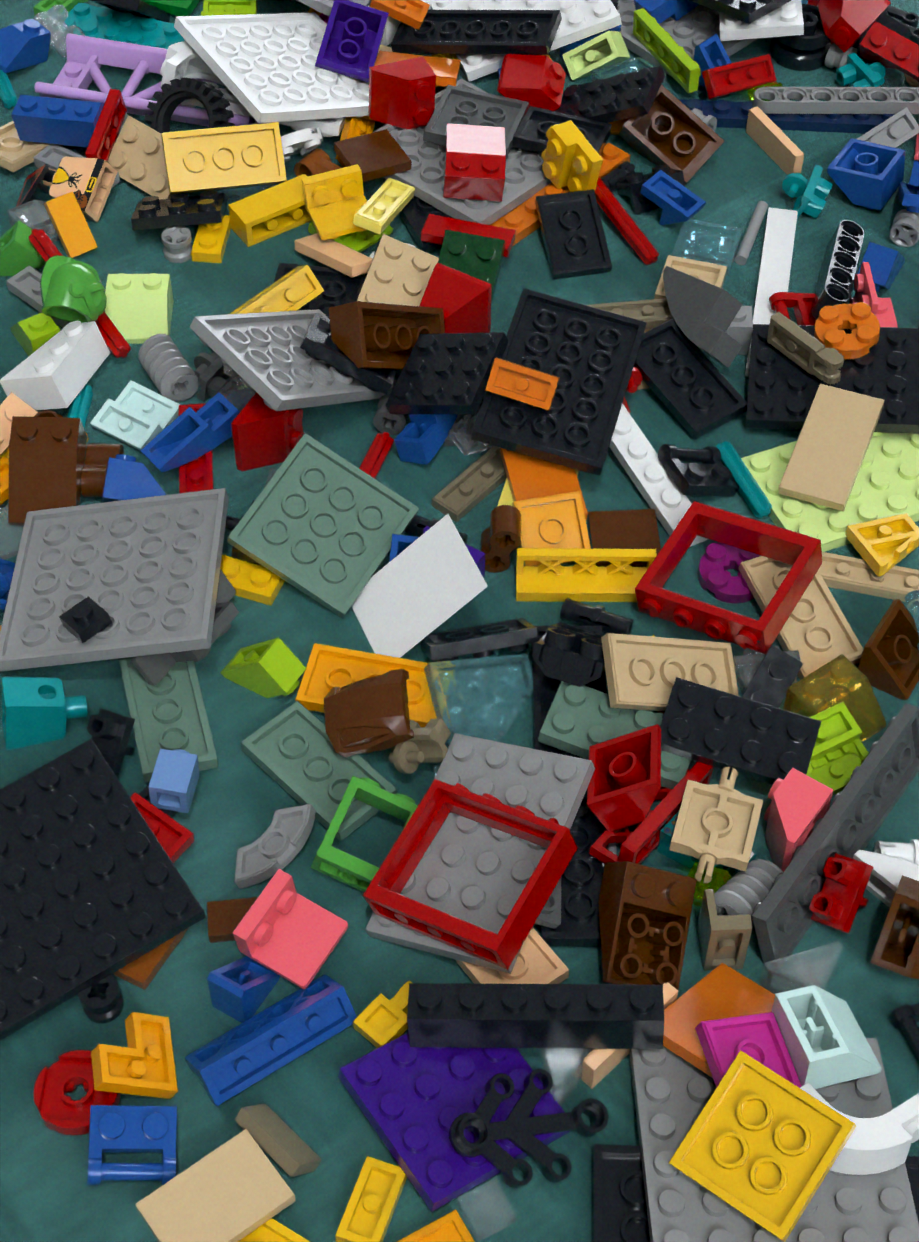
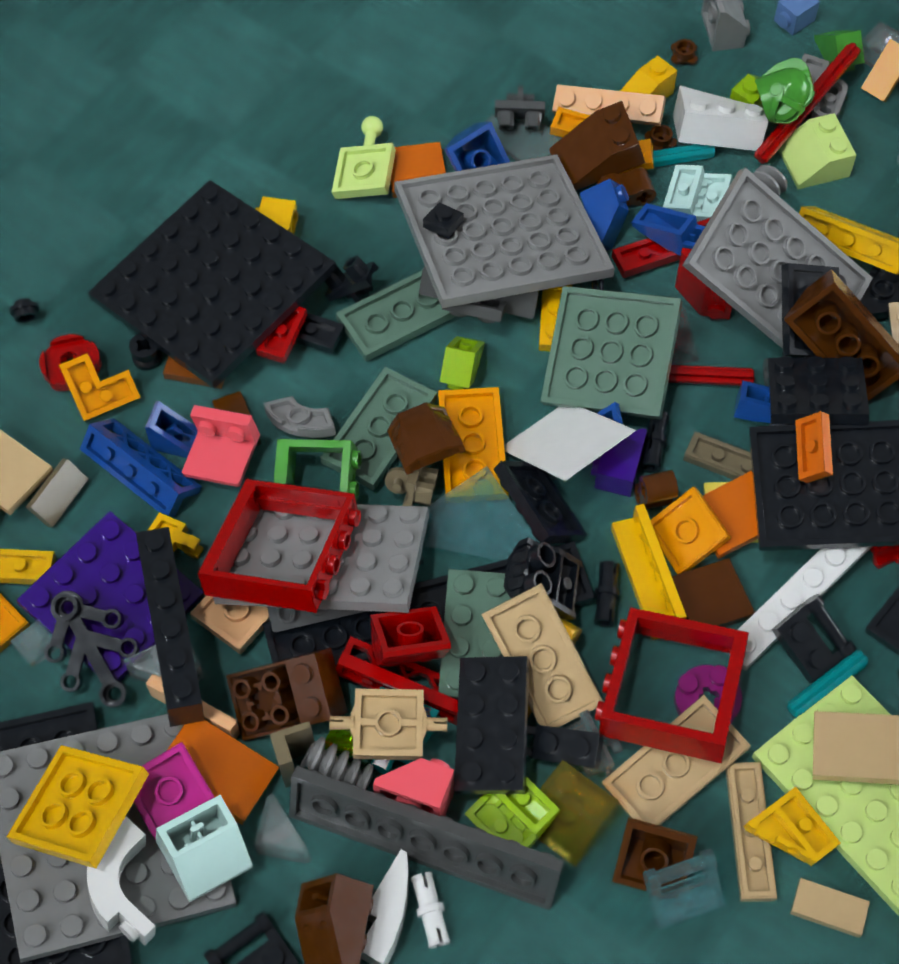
camera: 75 degrees right, 10 degrees up
teal torso [1,677,87,750] -> none
blue plate [87,1105,177,1185] -> none
medium blue brick [148,748,199,813] -> none
red hips [809,853,874,934] -> none

